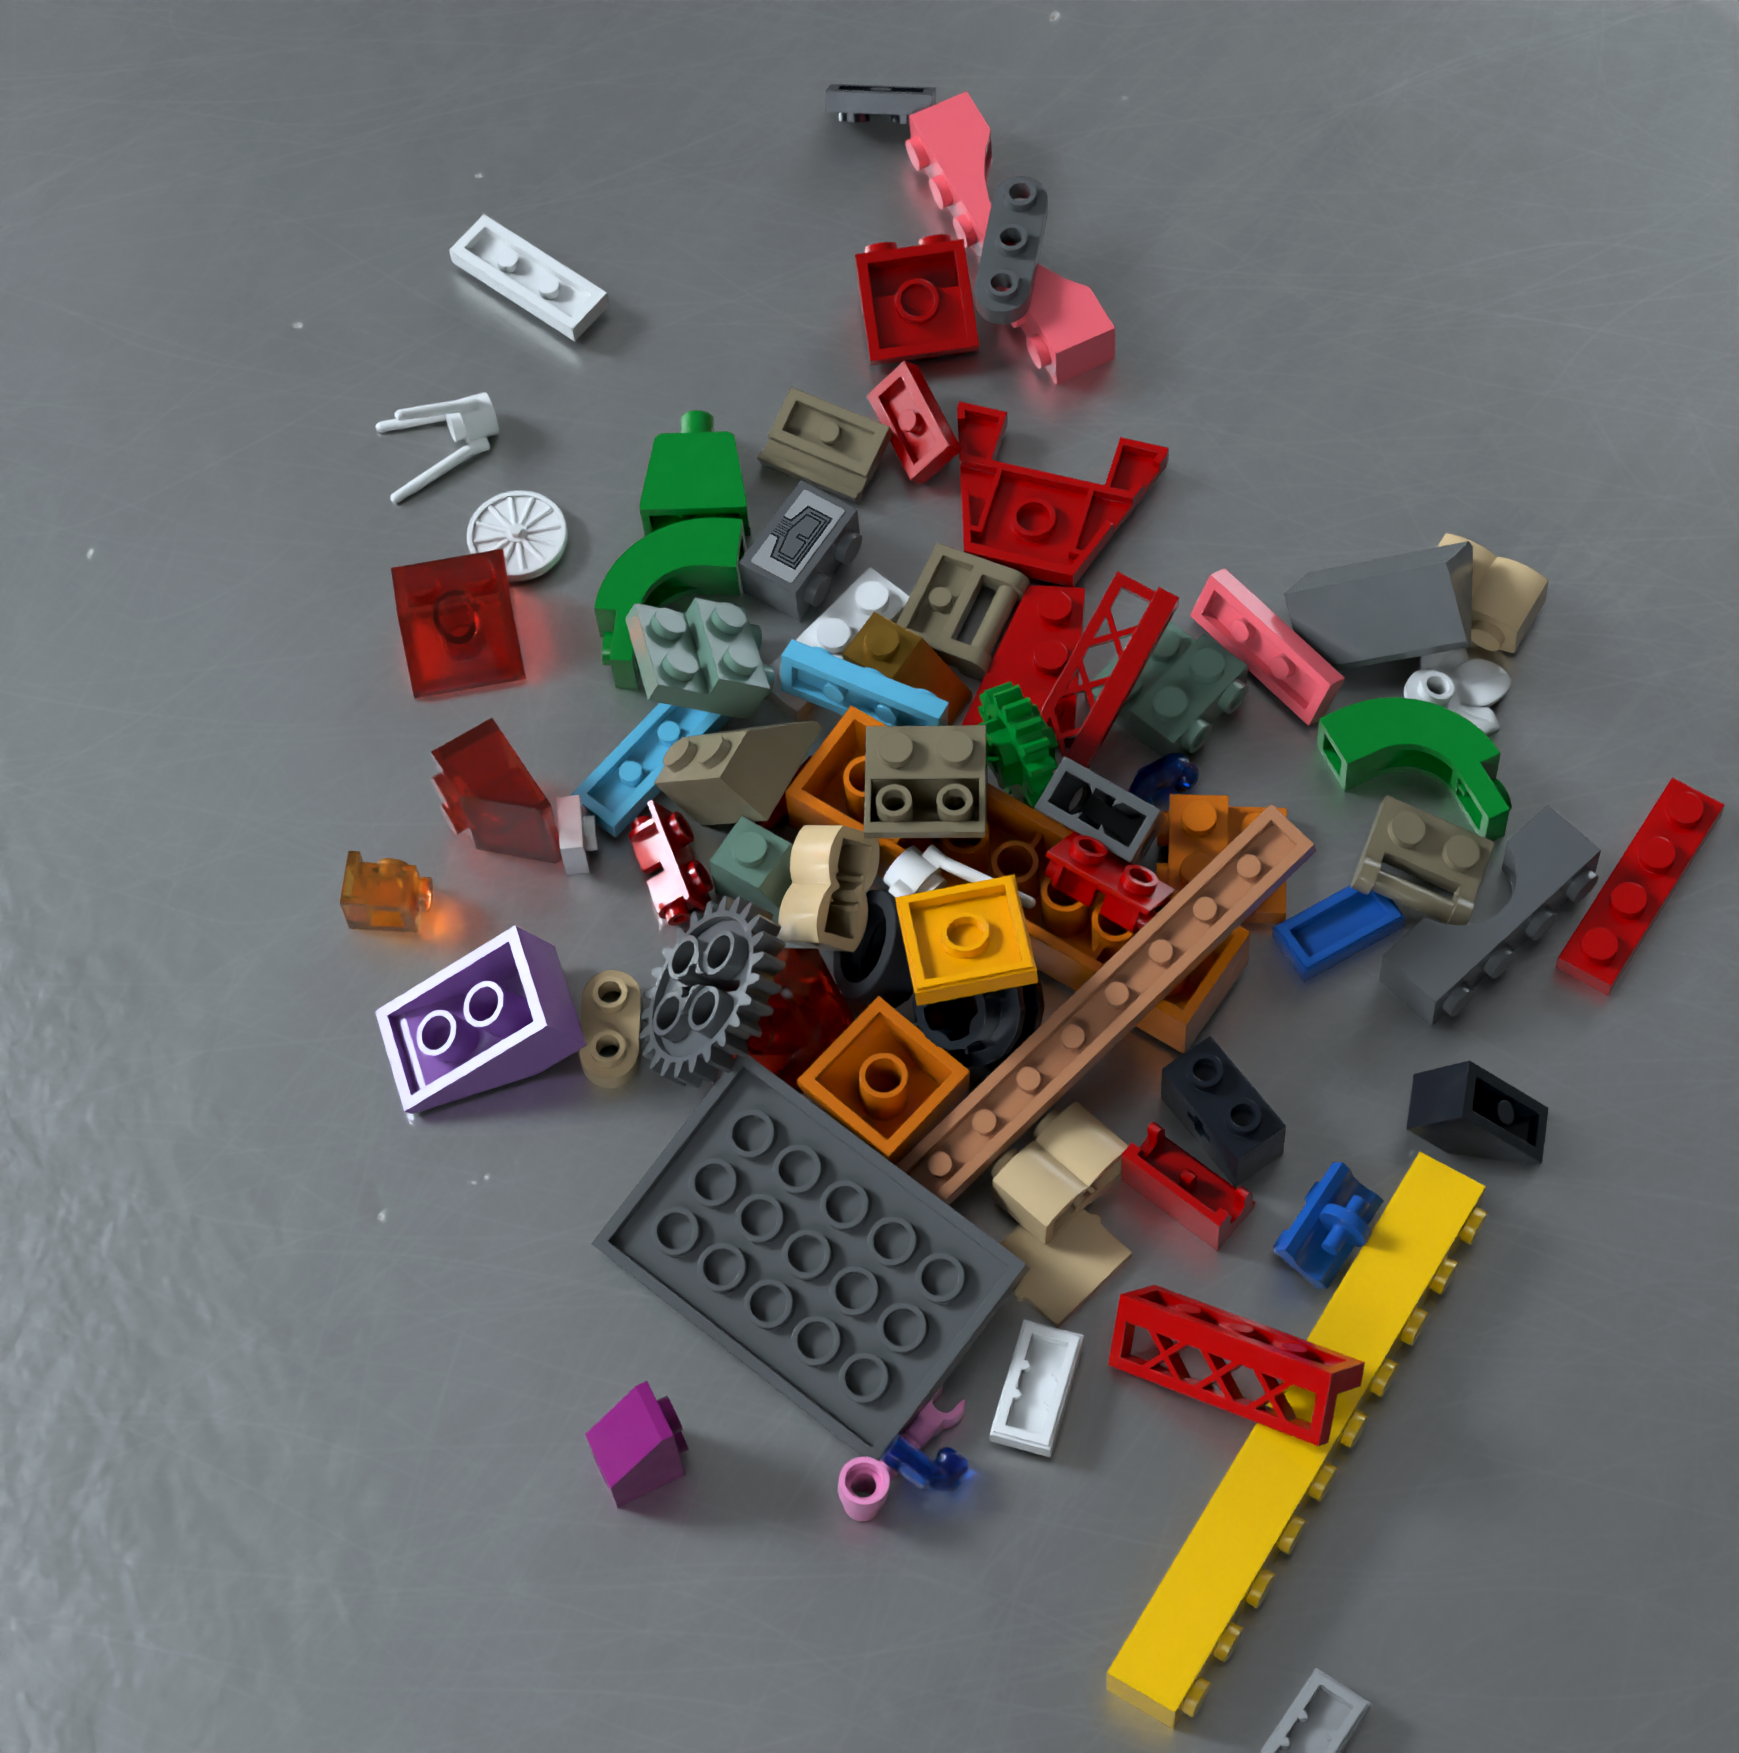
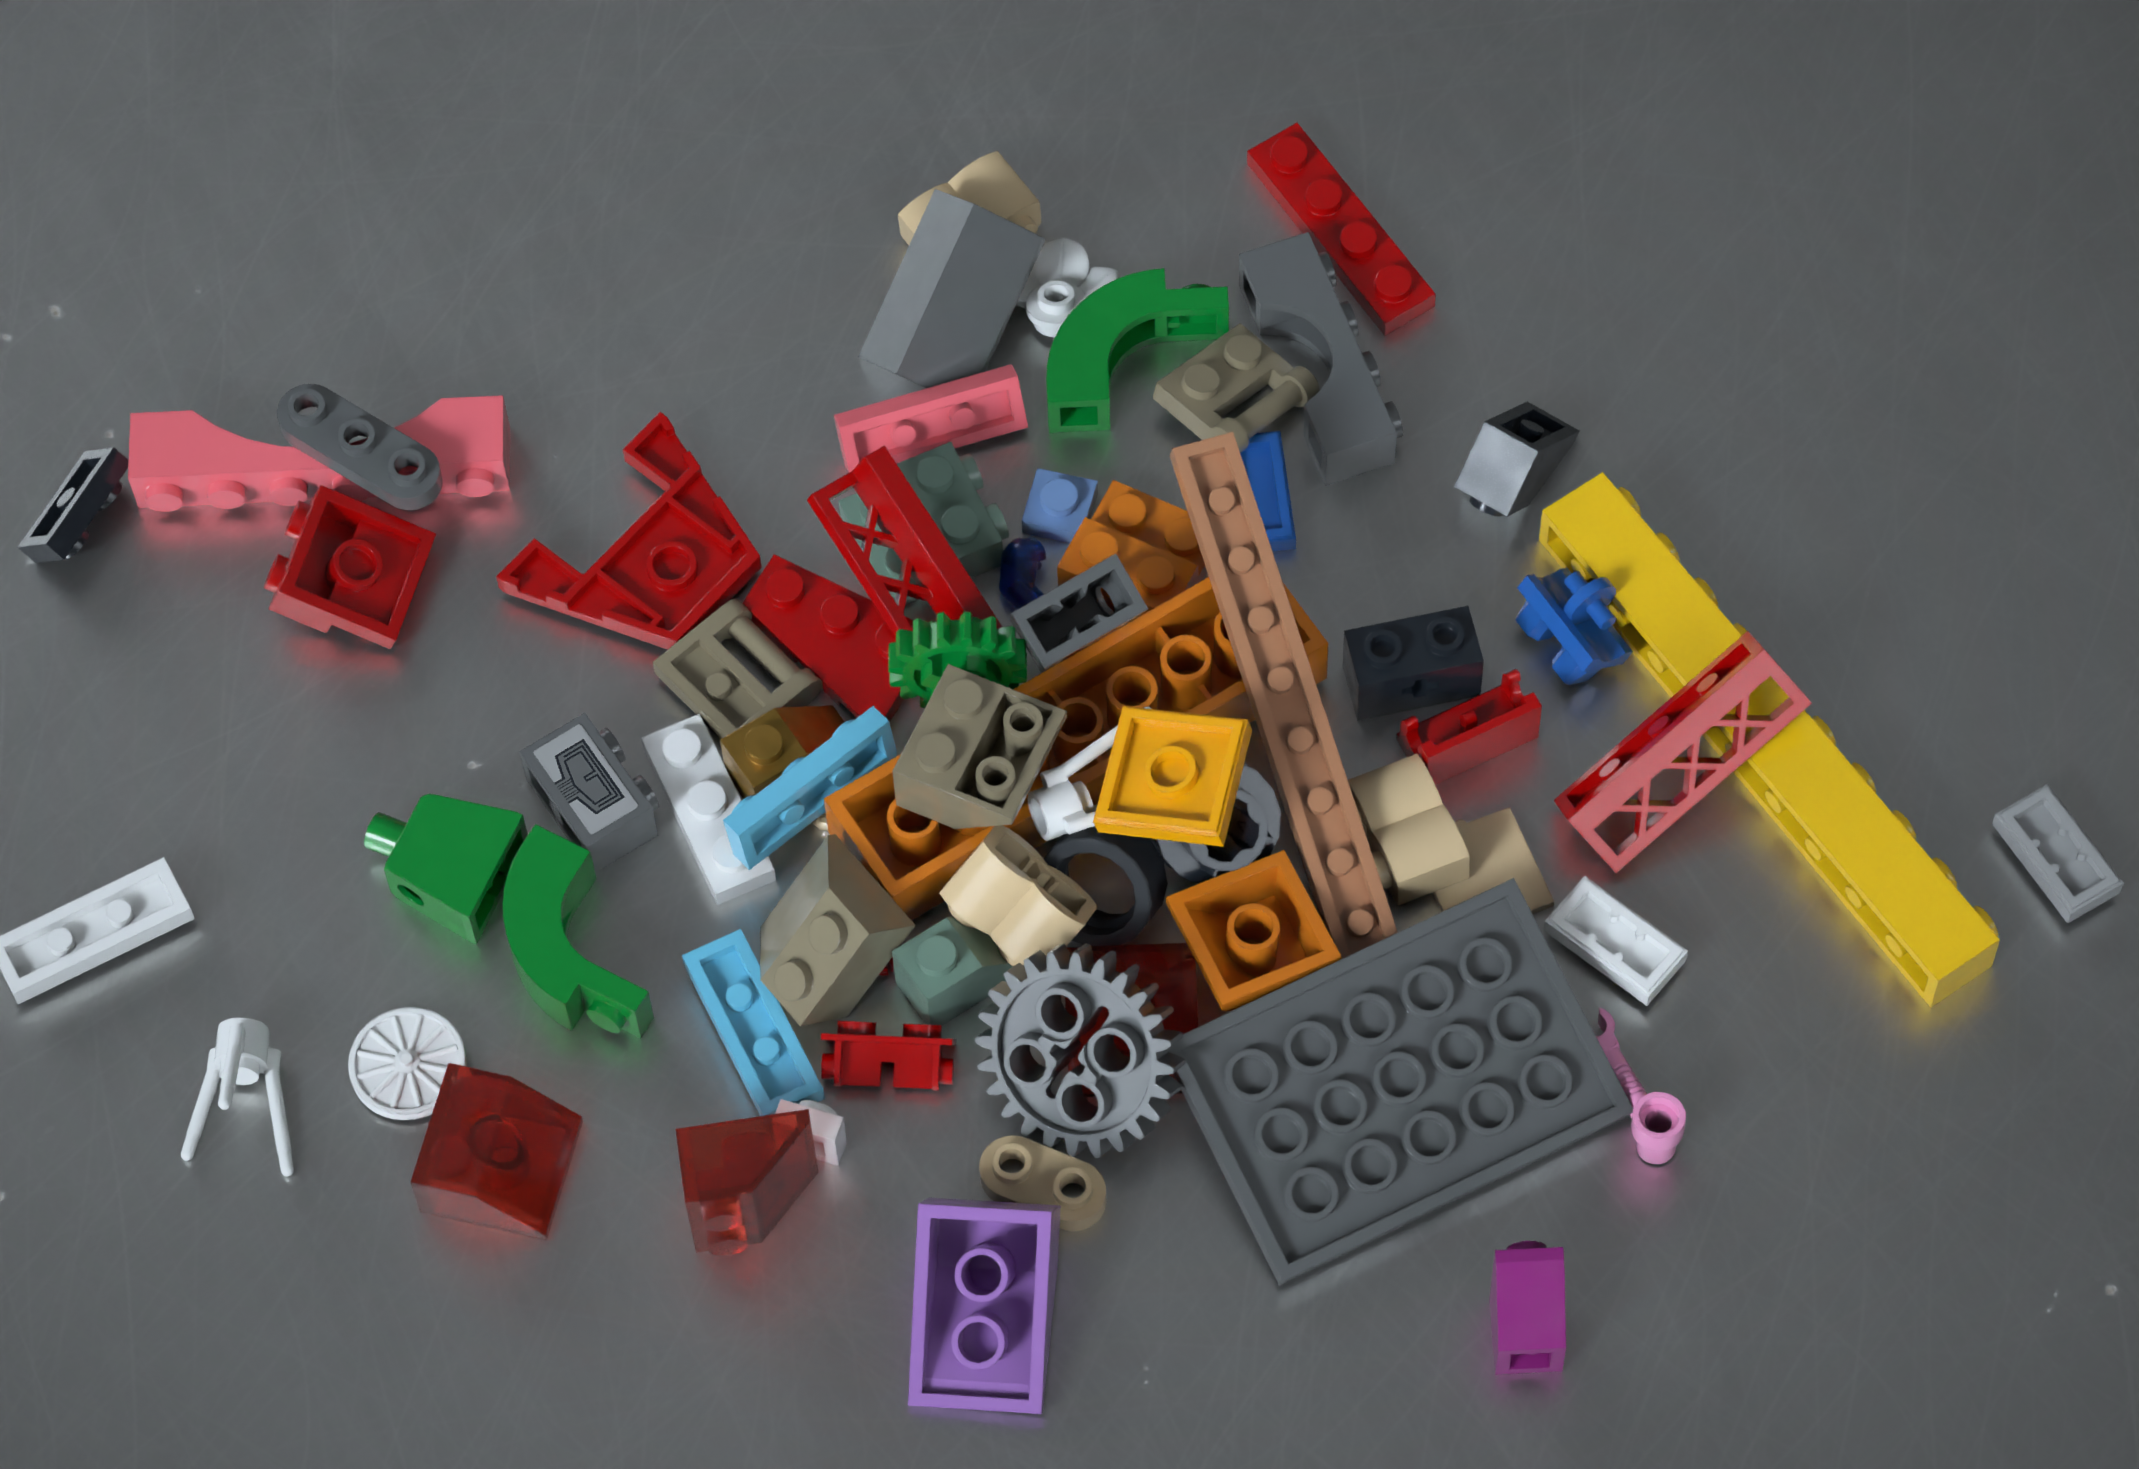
camera: 70 degrees left, 0 degrees up
clear orange brick [340,851,433,933] -> none
sand green plate [625,597,775,720] -> none
dark tan plate [757,387,893,505] -> none
red plate [866,361,962,484] -> none
clear blue arm [880,1434,969,1492] -> none
red hinge [1045,831,1175,934] -> none
none -> medium blue plate [1021,468,1098,543]

